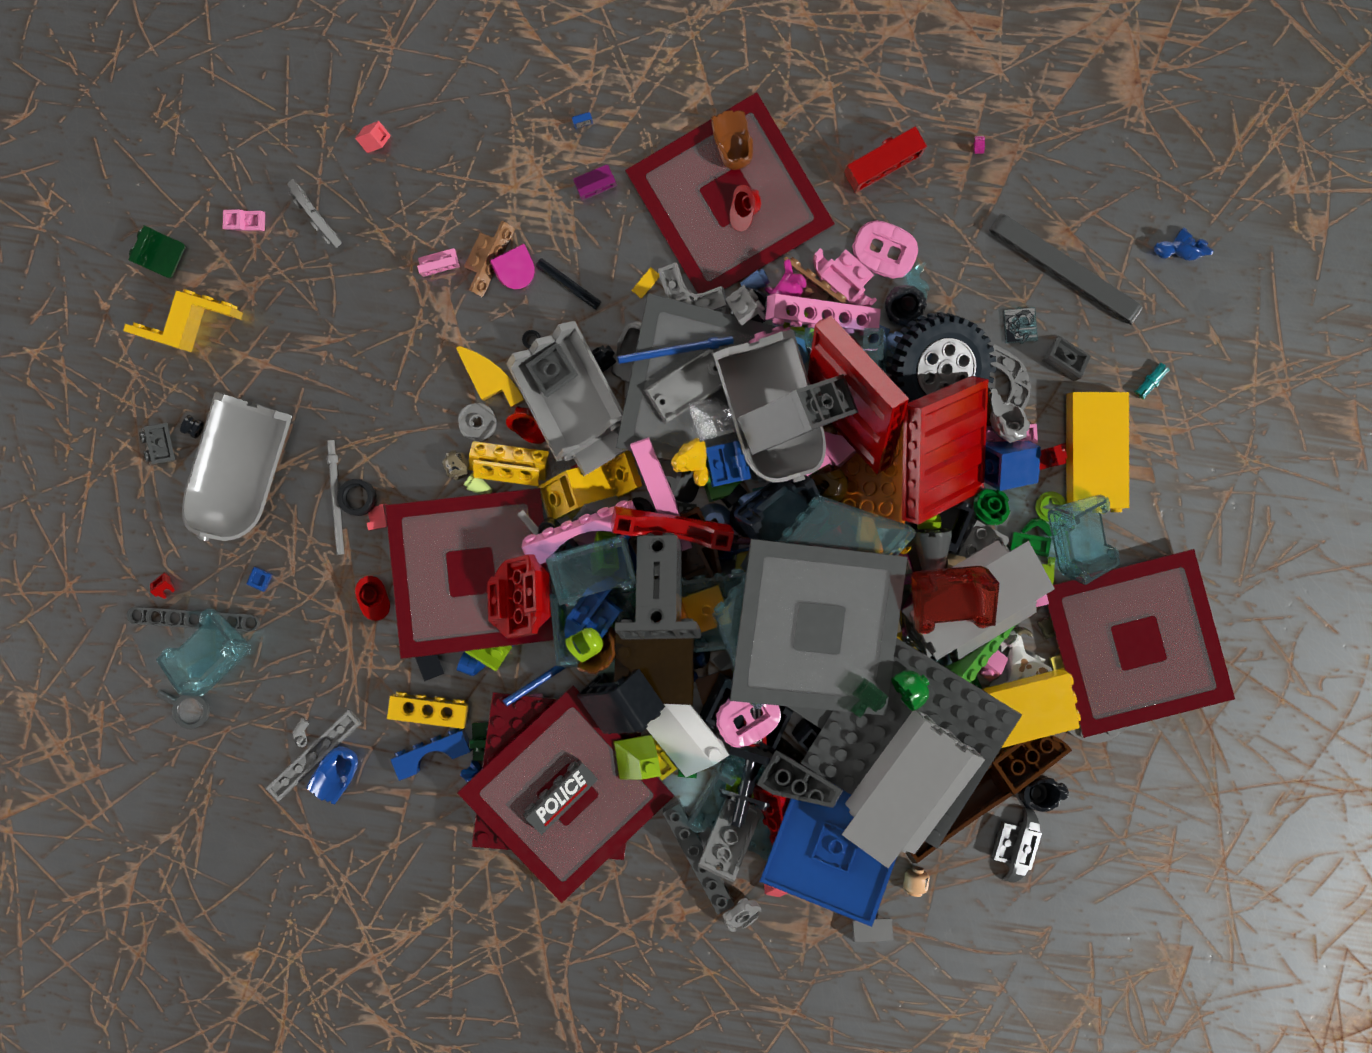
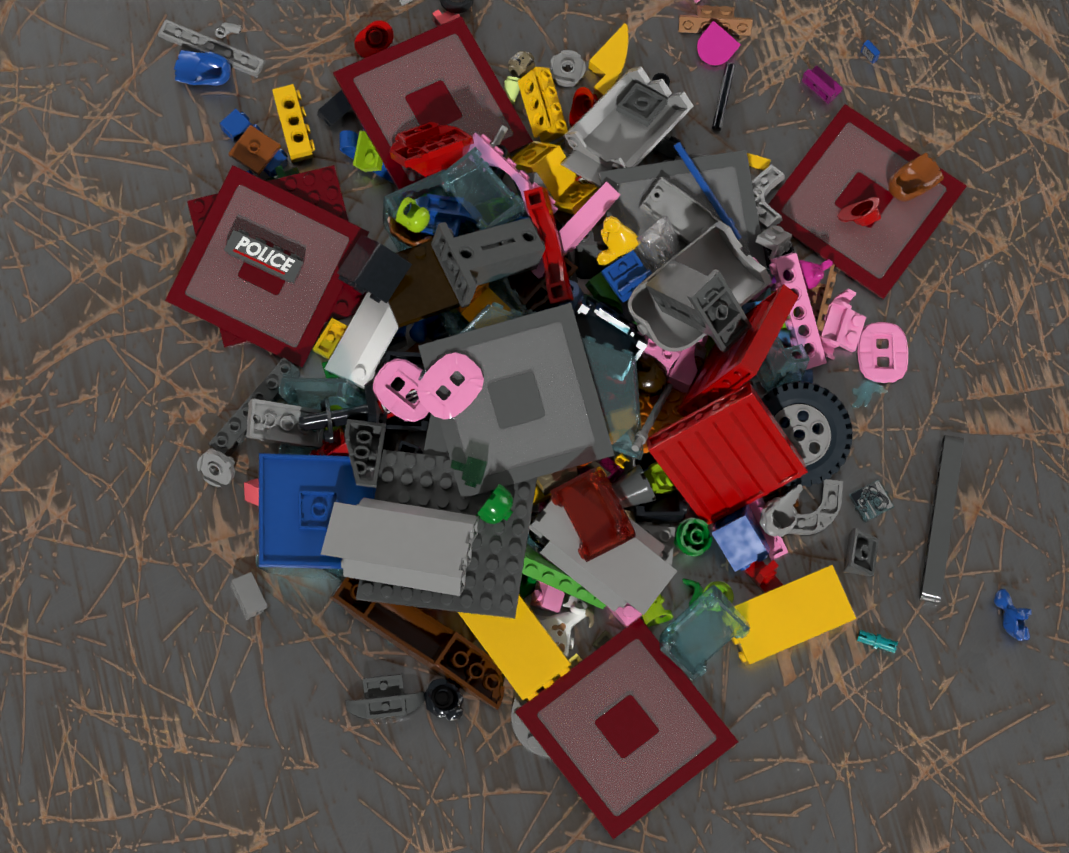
camera: 65 degrees right, 15 degrees down
blue bar [503,649,581,706] -> none
lime slope [614,734,661,780] -> none
medium blue cone [740,269,770,289] -> none
red brick [844,126,927,193] -> none
black hair [885,285,927,326] -> none
light nougat head [903,866,930,897] -> none
dark pink axle [974,136,985,154] -> none
green plate [1010,532,1052,557] -> none
none -> dark orange plate [228,125,281,176]
none -> bright pink piece [417,352,484,419]
none -> light grey bar [632,383,673,452]

